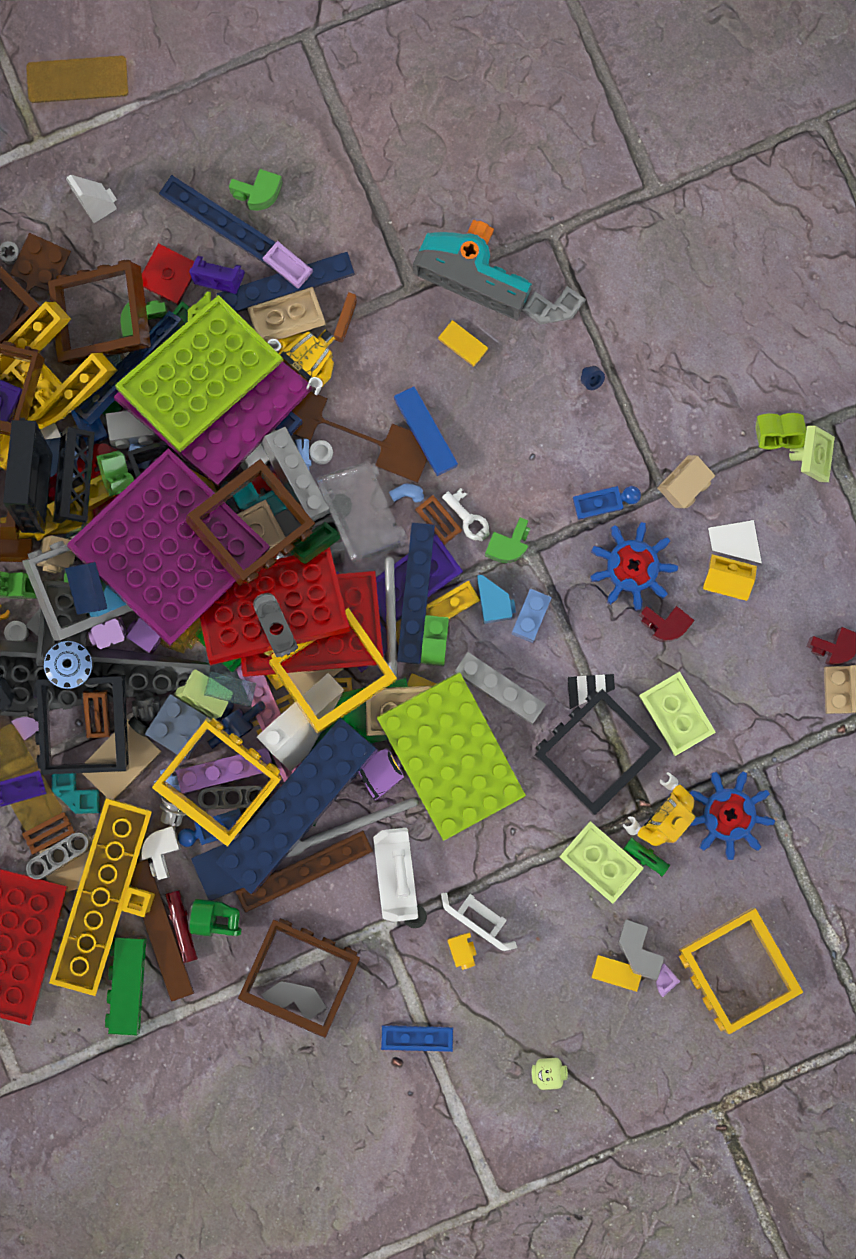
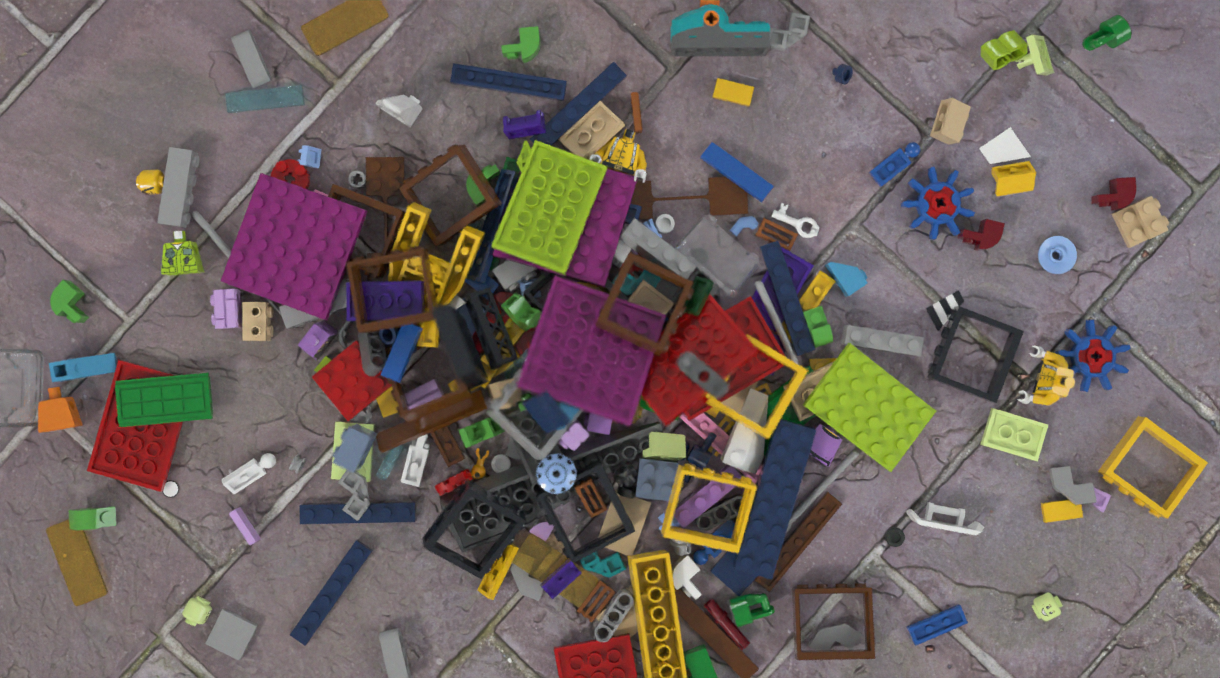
camera: 25 degrees left, 5 degrees up
yellow brick [121,887,155,917] -> none
red plate [142,243,195,305] -> none
clear light blue tile [204,671,256,707] -> none
lavender tile [263,241,313,289] -> none
white piece [373,827,418,922] -> none
yellow brick [447,932,477,970] -> none
bright green brick [485,517,531,563] -> none
medium blue brick [511,589,552,643] -> none
green pin [623,837,670,877] -> none
yellowish green plate [639,672,716,756] -> none
none -> light blue dish [1038,236,1077,274]

